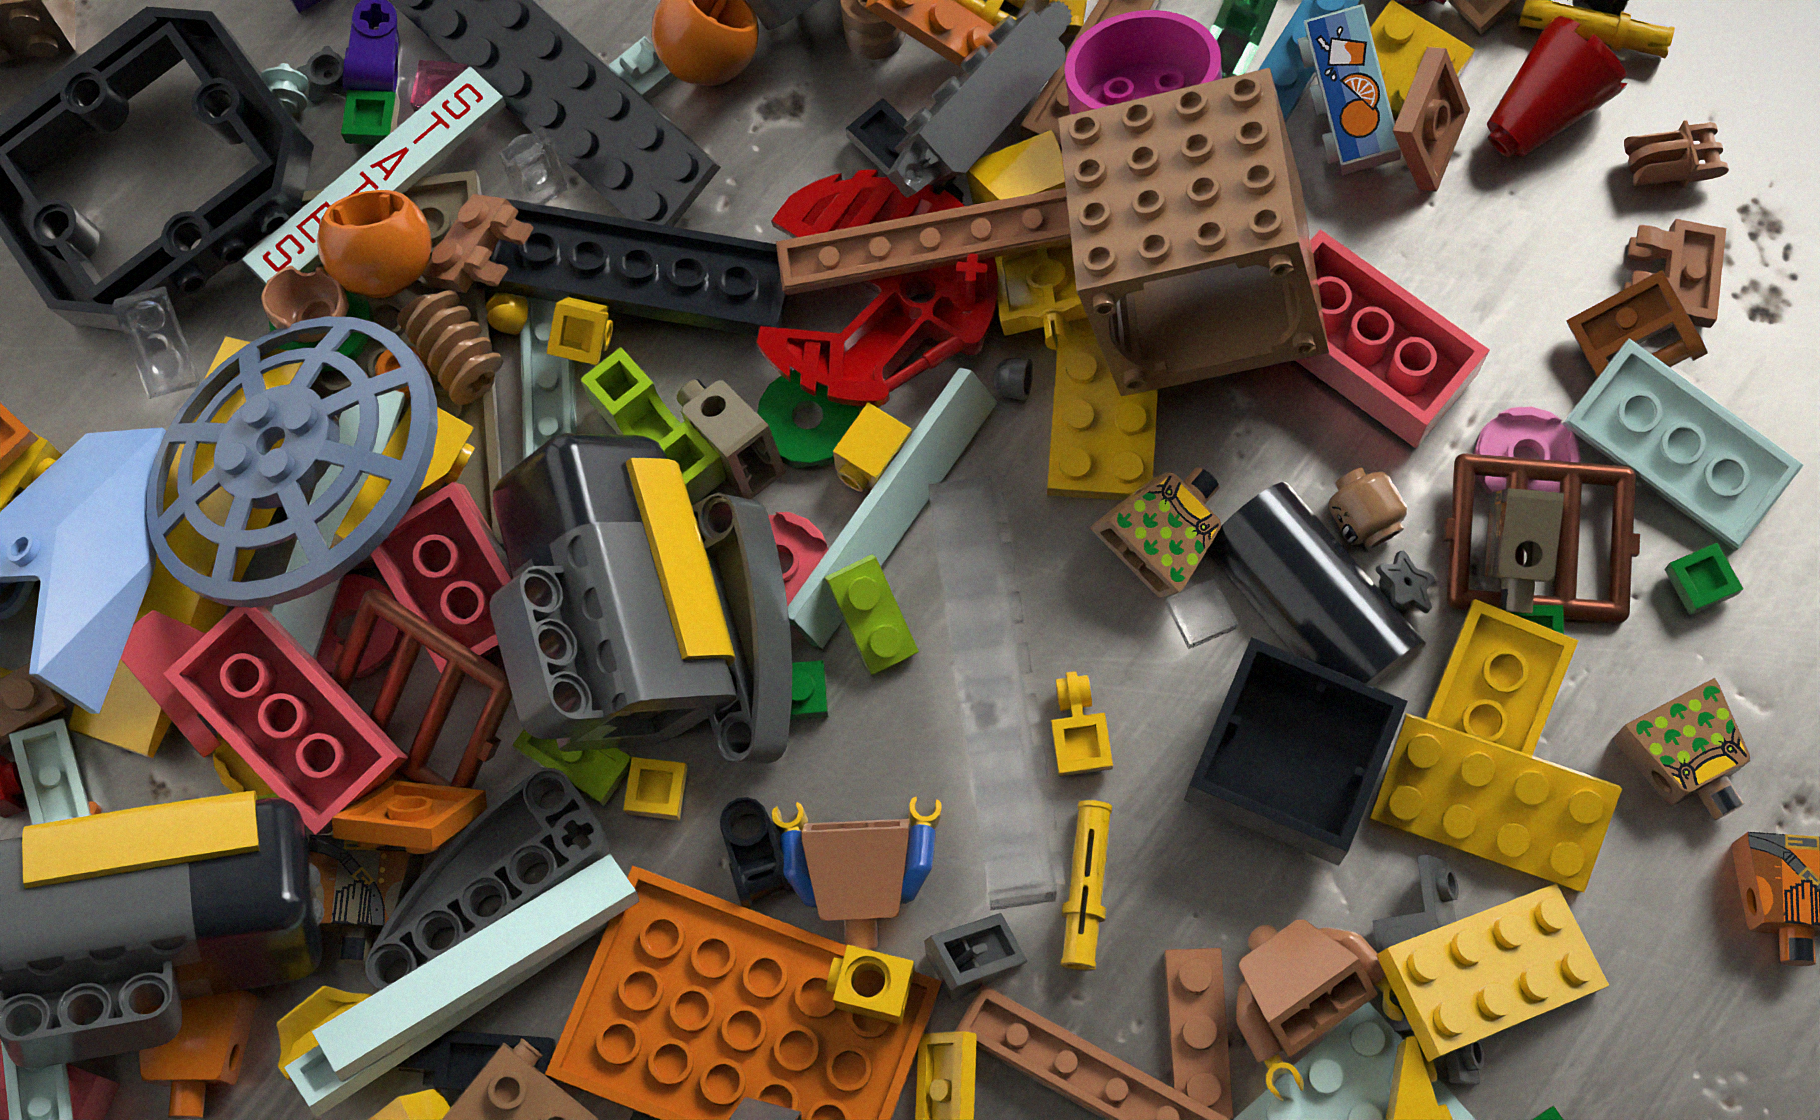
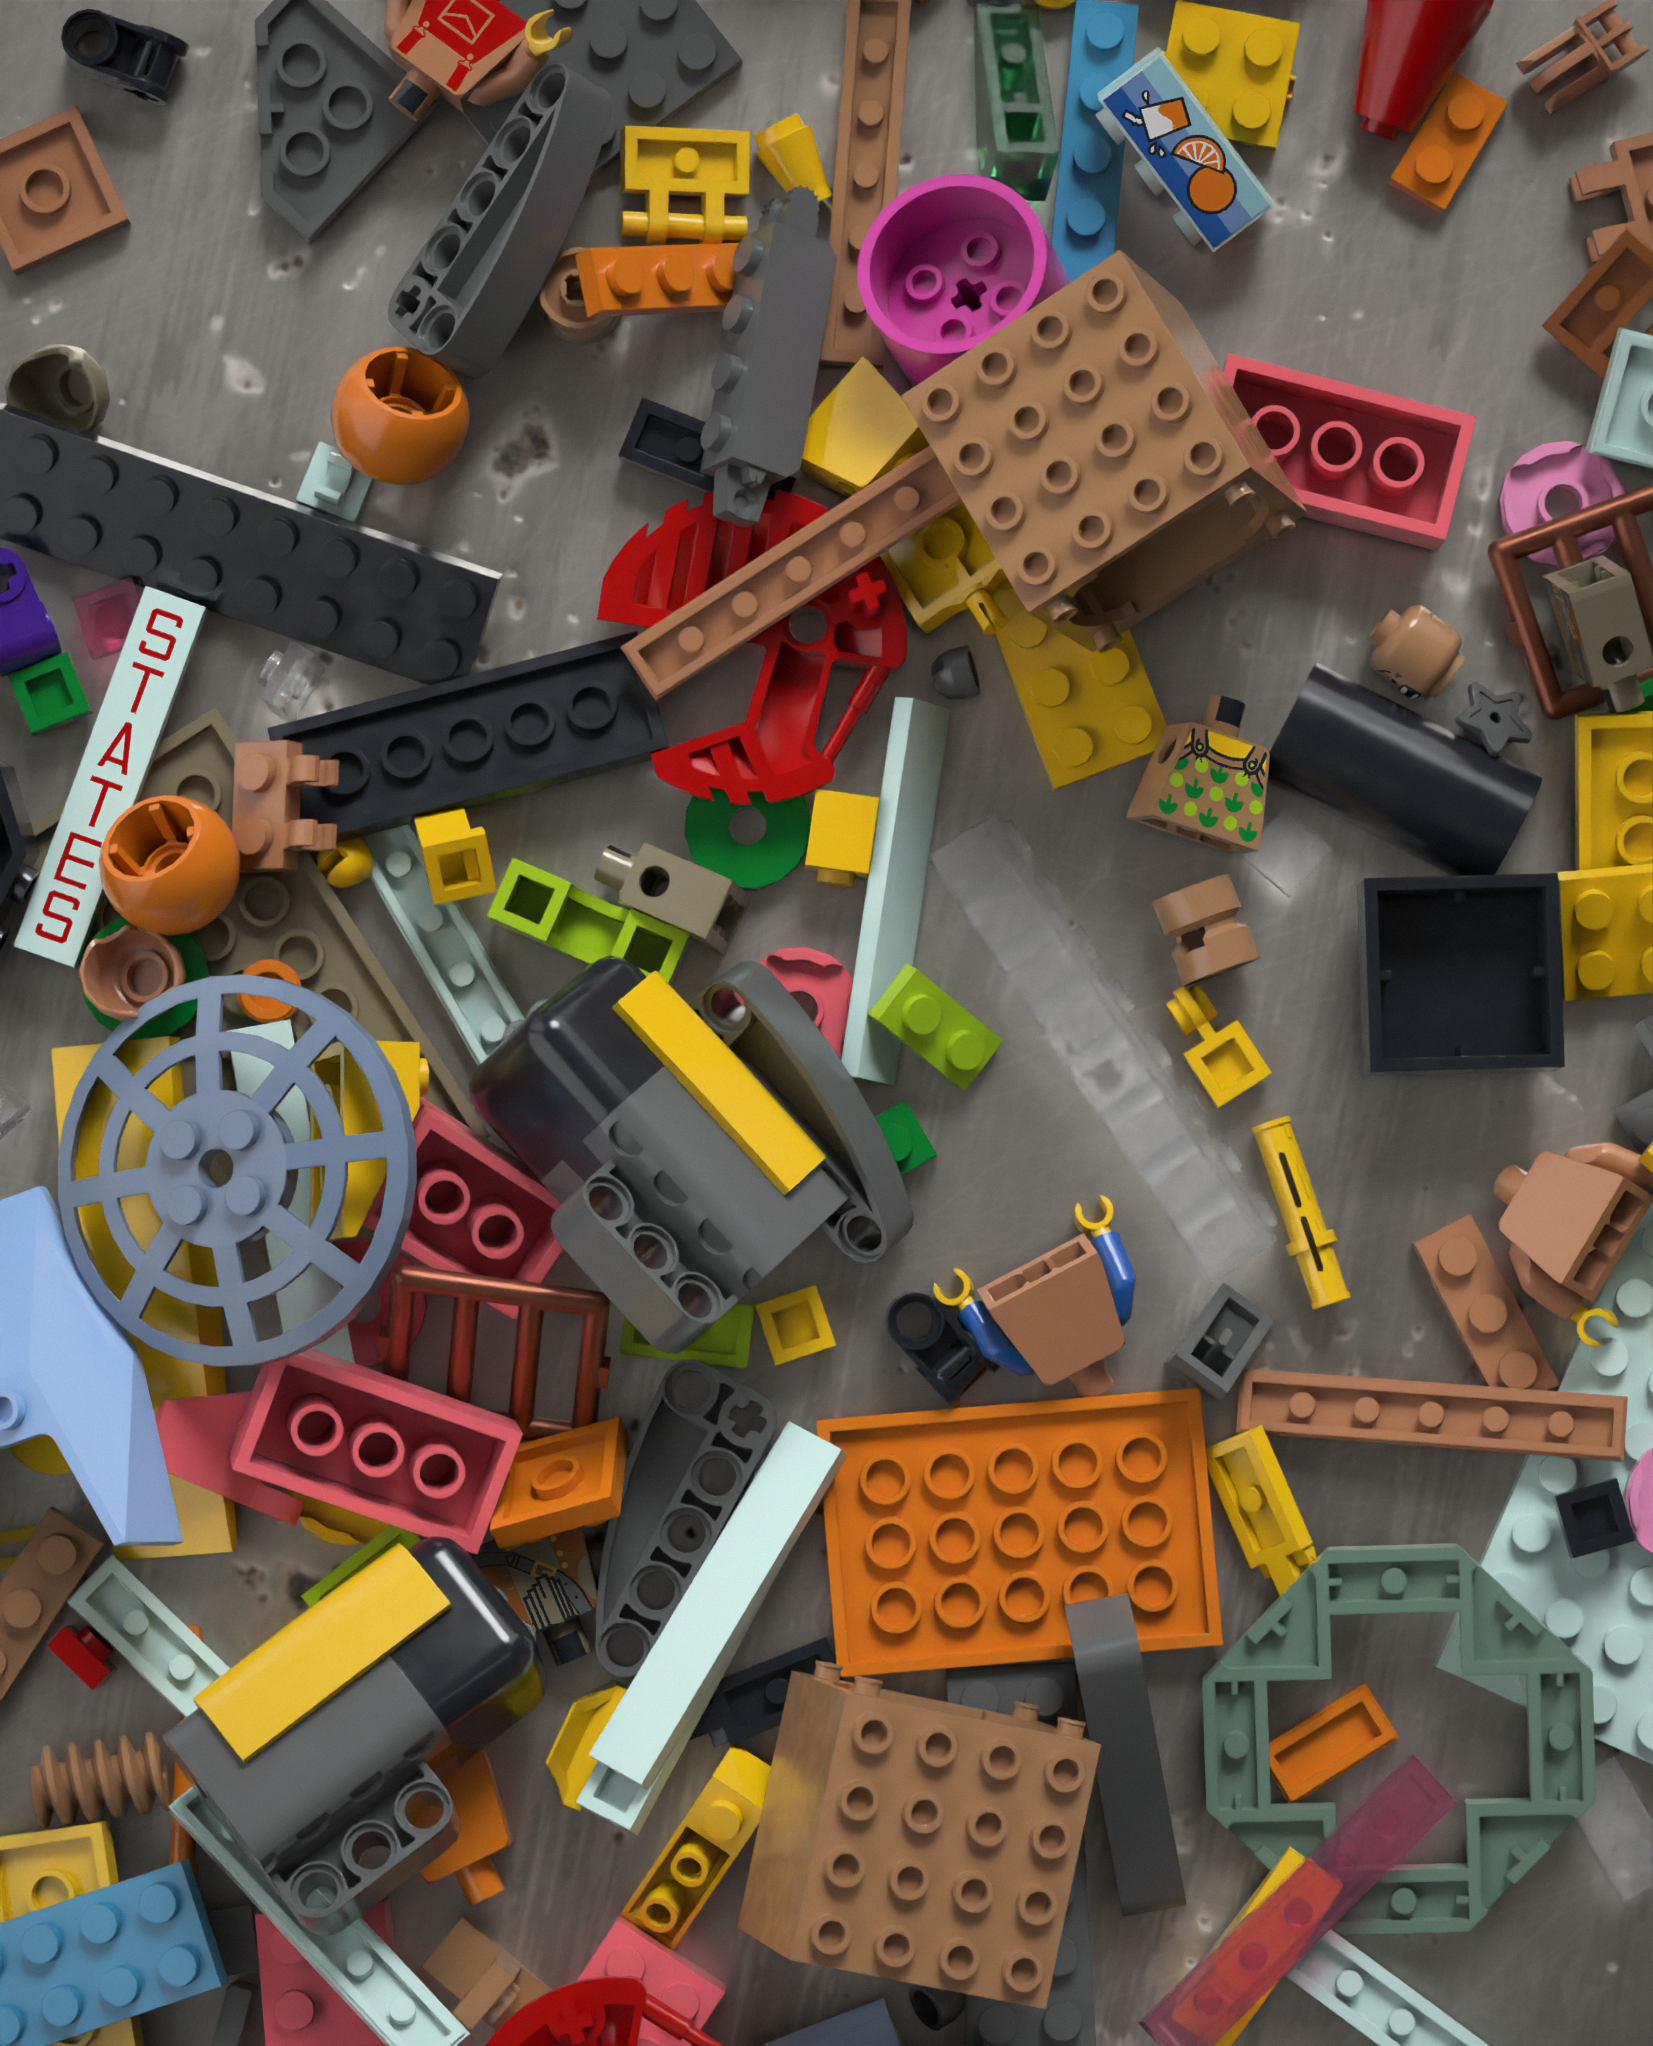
camera: 30 degrees left, 15 degrees up
medium nougat piece [397,290,504,405] -> none
yellow brick [826,944,915,1025] -> none
nougat tile [1392,47,1470,192] -> none
none -> medium nougat wheel [1152,874,1260,986]
none -> orange plate [1388,71,1508,215]

